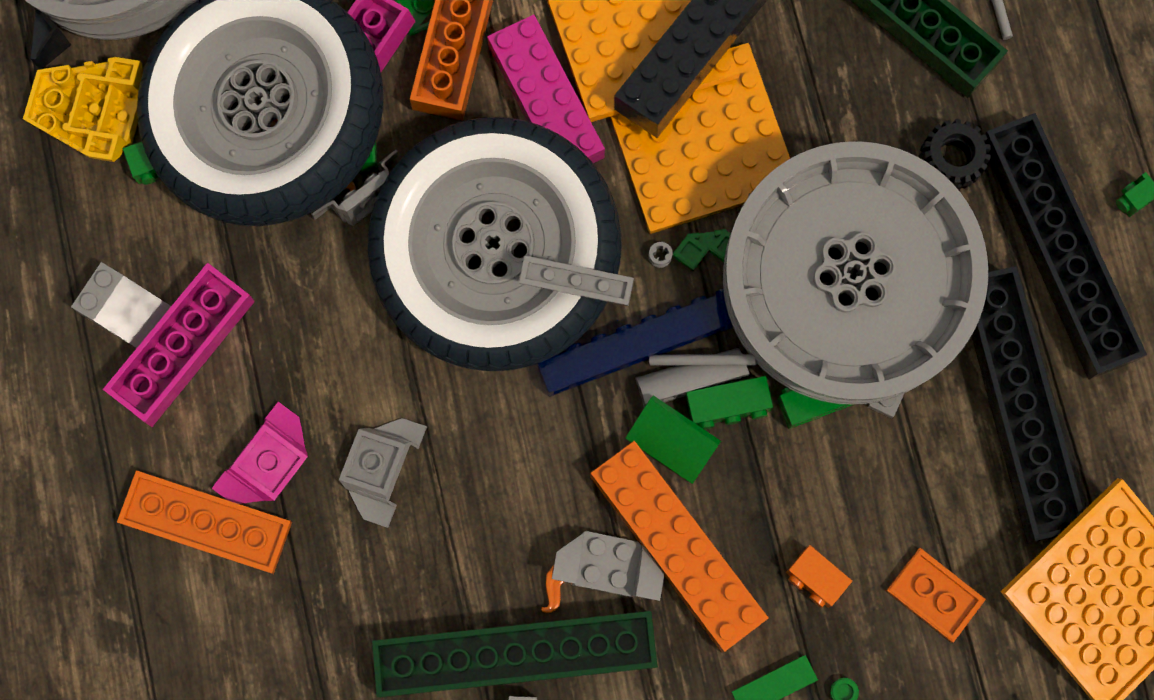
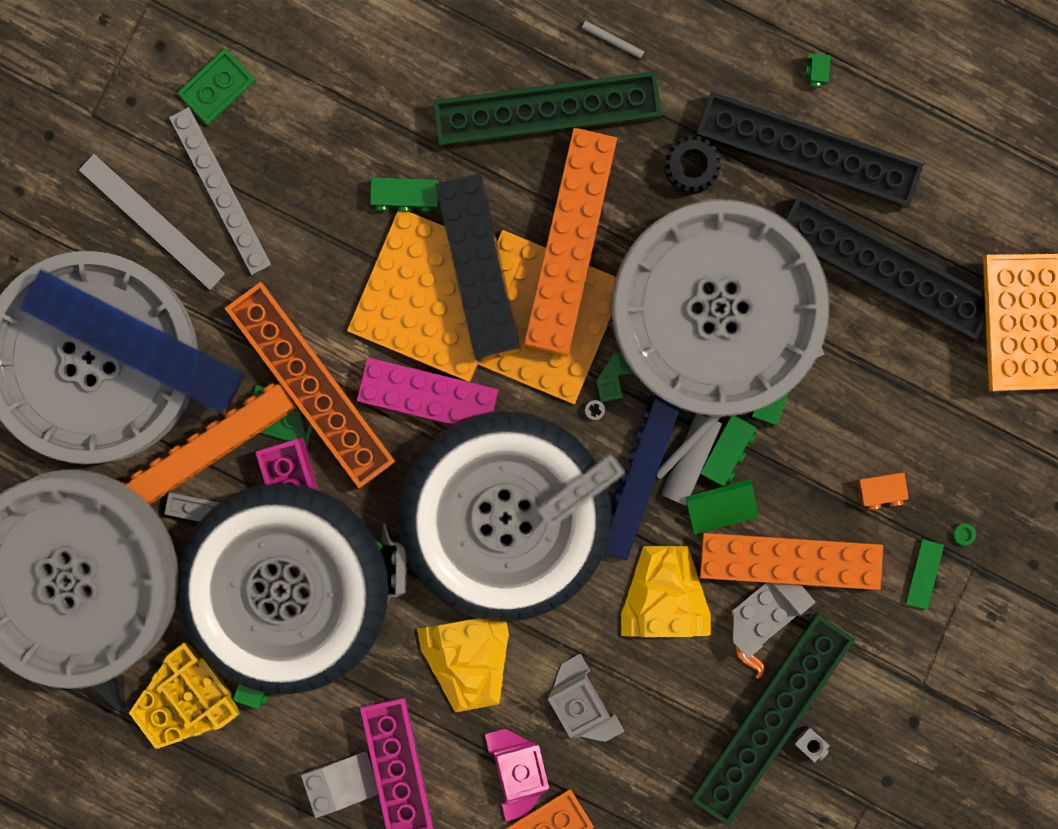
camera: 50 degrees left, 10 degrees up
orange tile [886,548,986,643] -> none
none -> yellow wedge [417,618,509,712]
none -> orange brick [523,128,617,358]
none -> yellow wedge [621,546,711,637]

